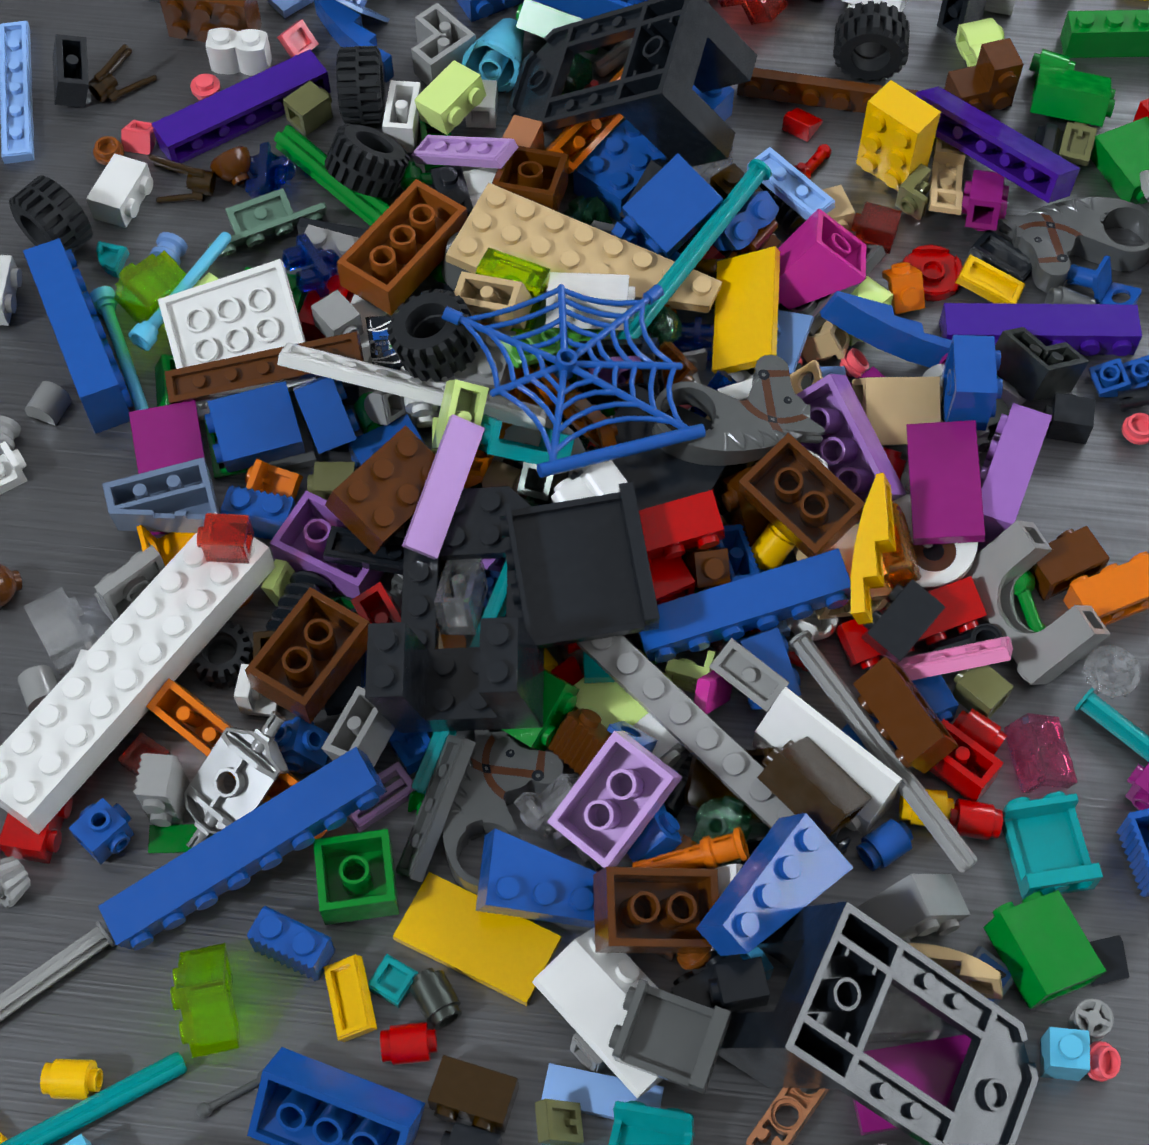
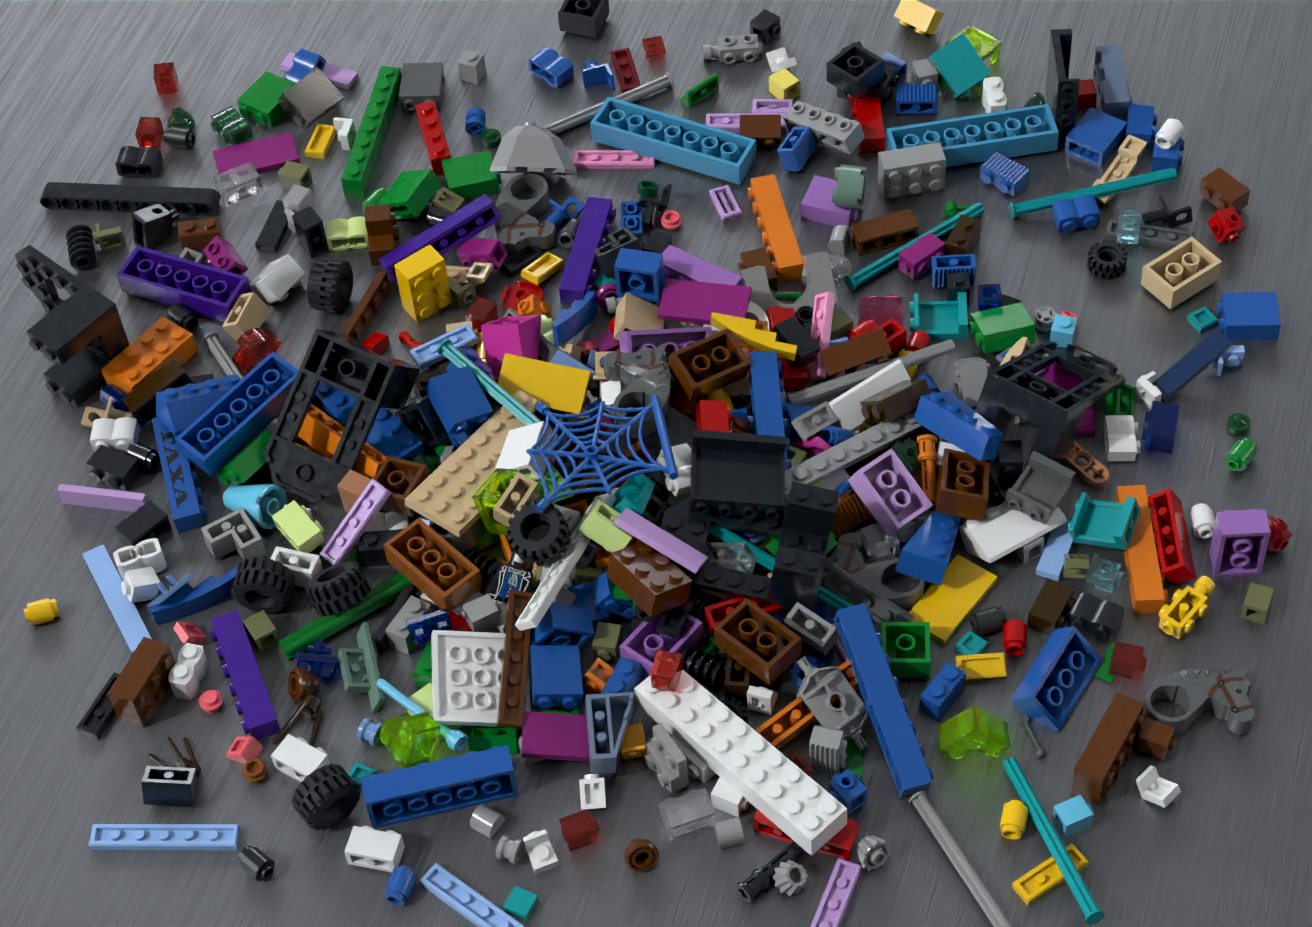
camera: 75 degrees left, 10 degrees down
none -> clear red brick [559,809,600,852]
none -> white bracket [579,774,606,810]
none -> blue brick [820,426,854,447]
none -> black brick [946,272,970,306]
none -> clear blue brick [977,284,1002,311]

